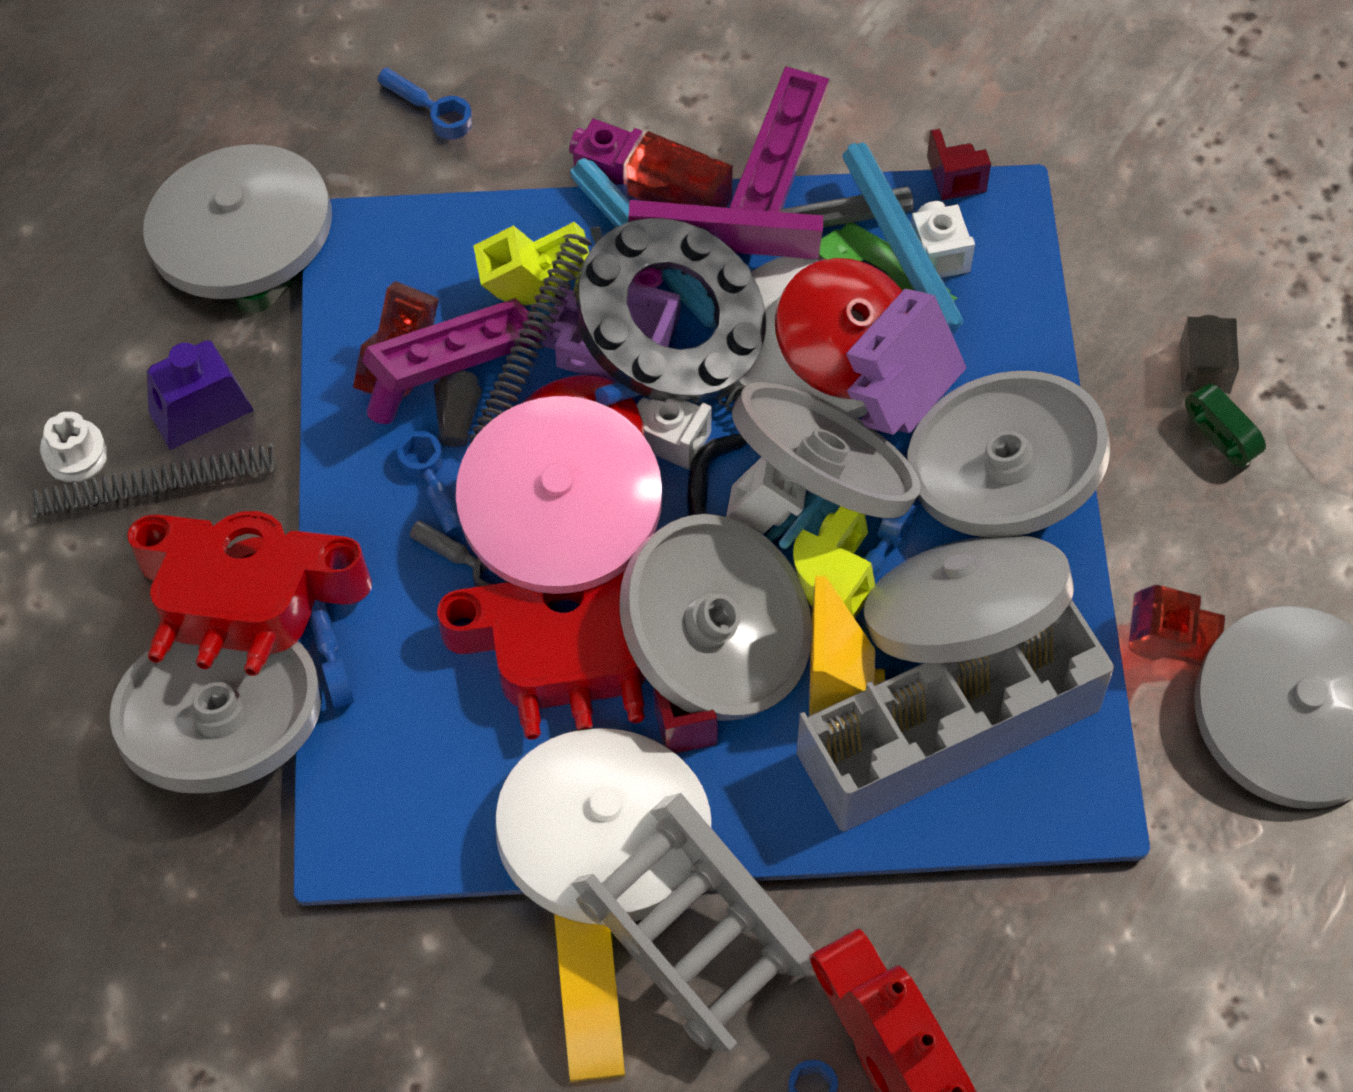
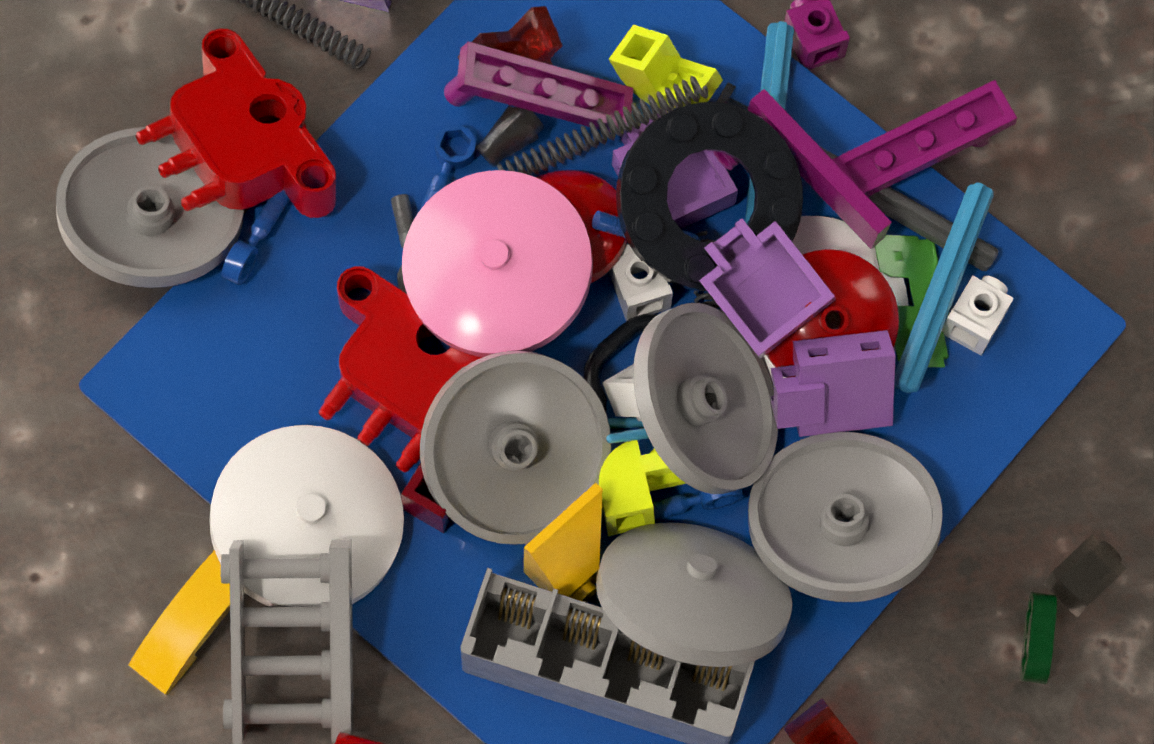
camera: 40 degrees right, 10 degrees up
clear red brick [627,131,733,208] -> none
dark red panel [927,128,991,200] -> none
none -> medium lavender piece [699,219,836,359]

